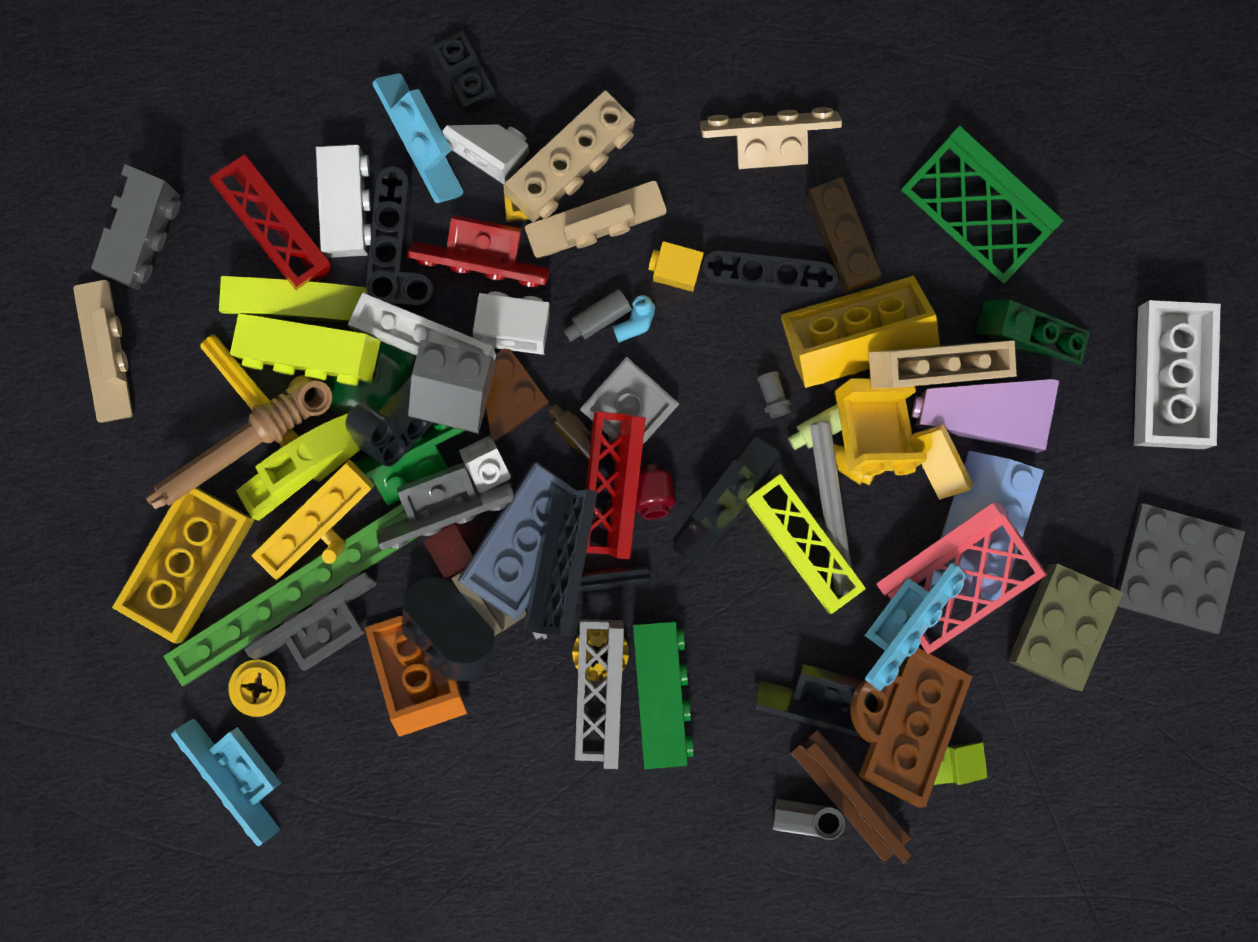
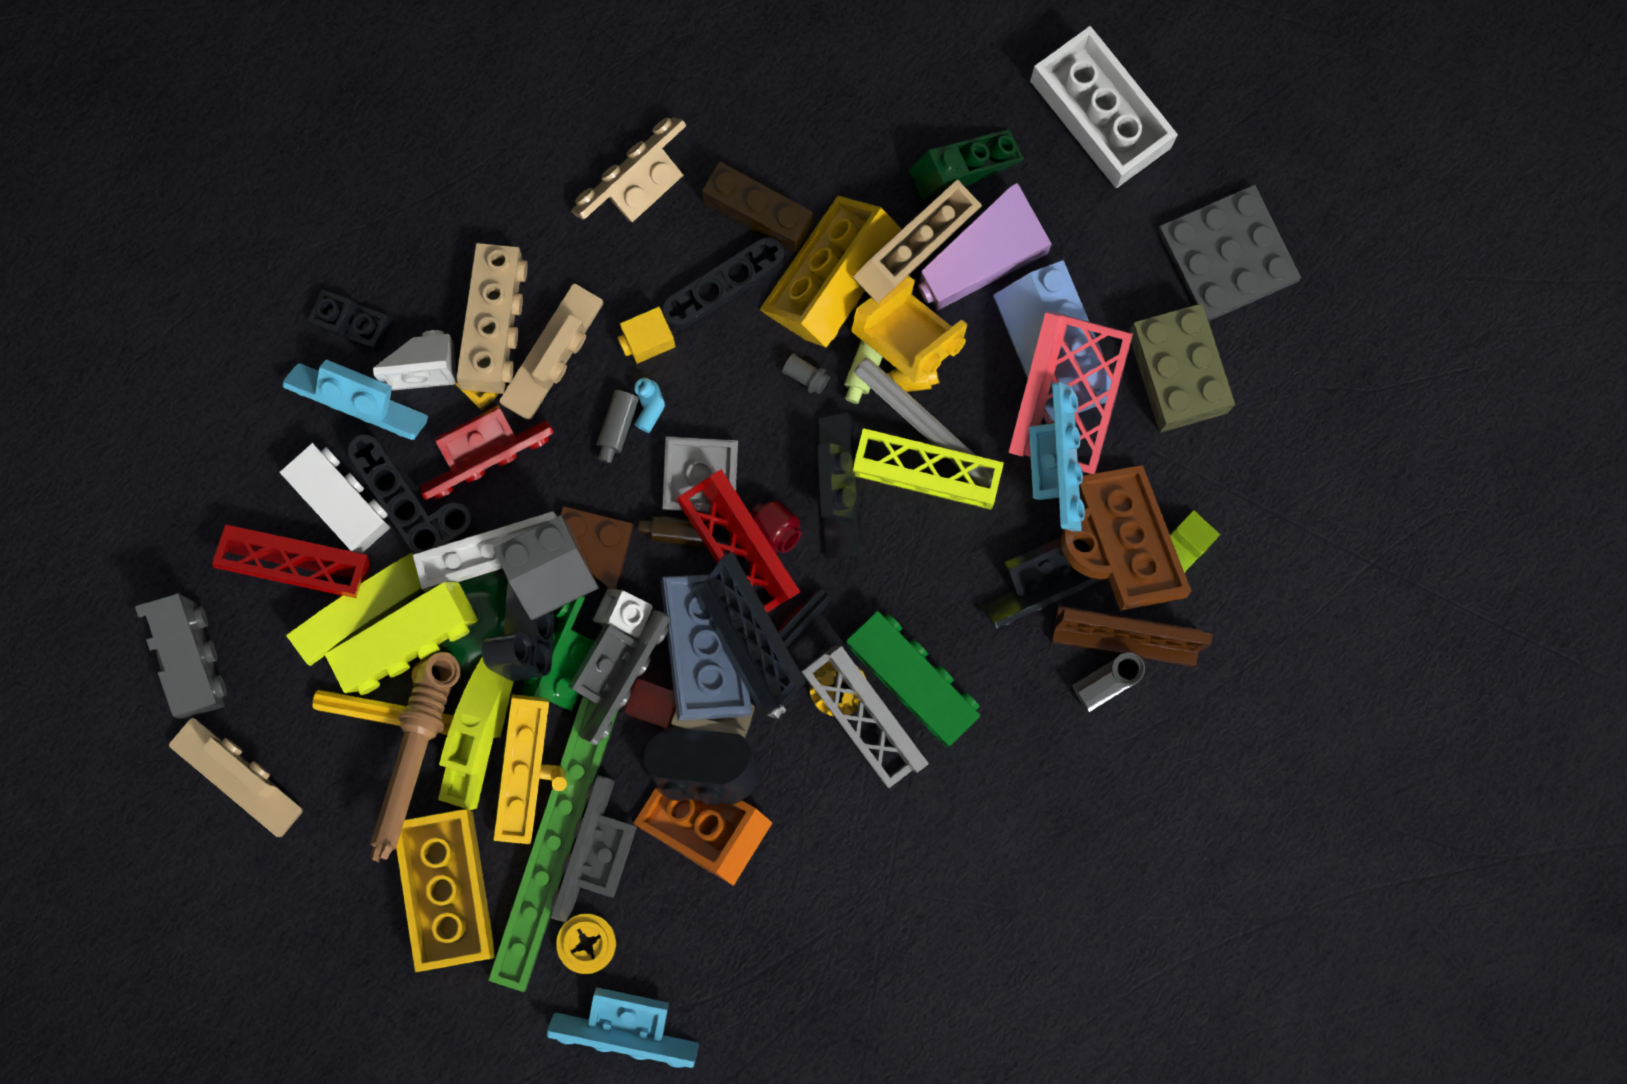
camera: 40 degrees left, 5 degrees down
white brick [473,292,549,355] -> none
green fence [901,126,1064,284] -> none
yellow tile [909,424,974,500] -> none

